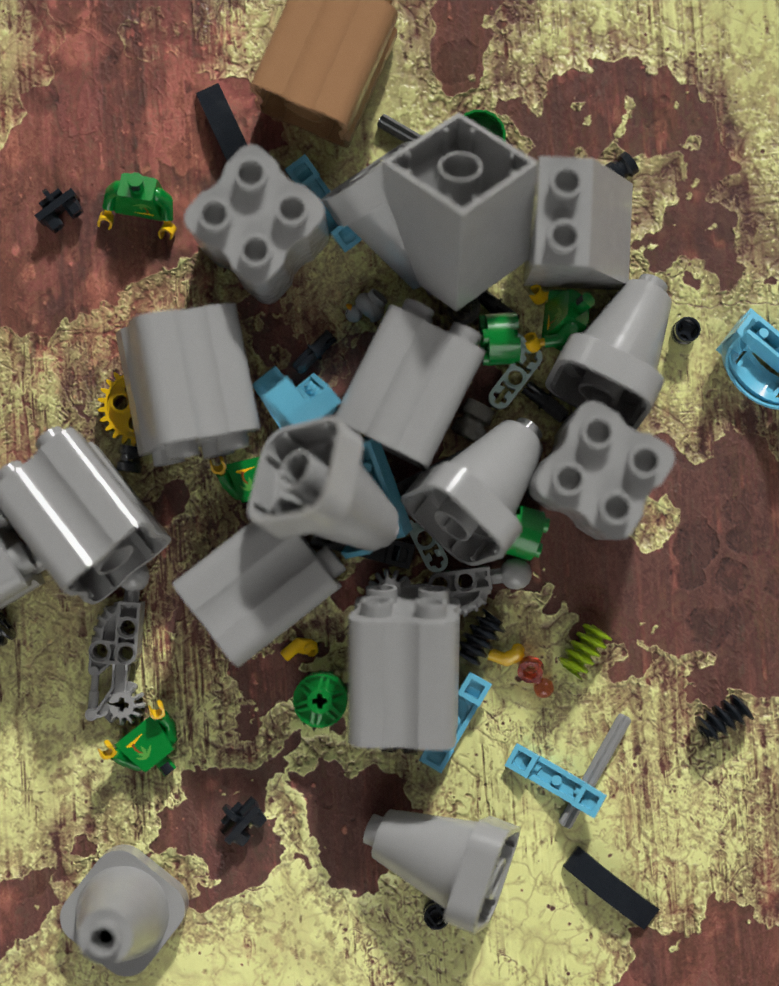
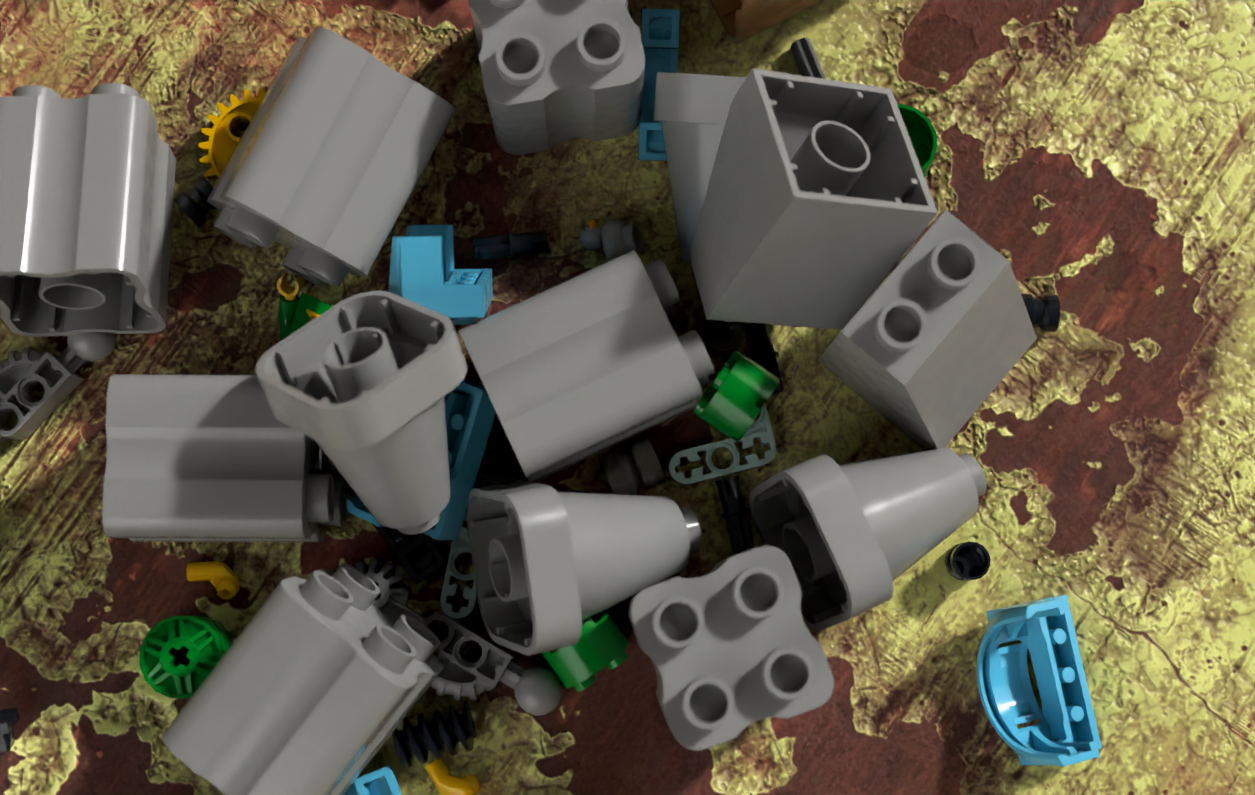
camera: 30 degrees right, 5 degrees down
green torso [524,285,595,353] -> none

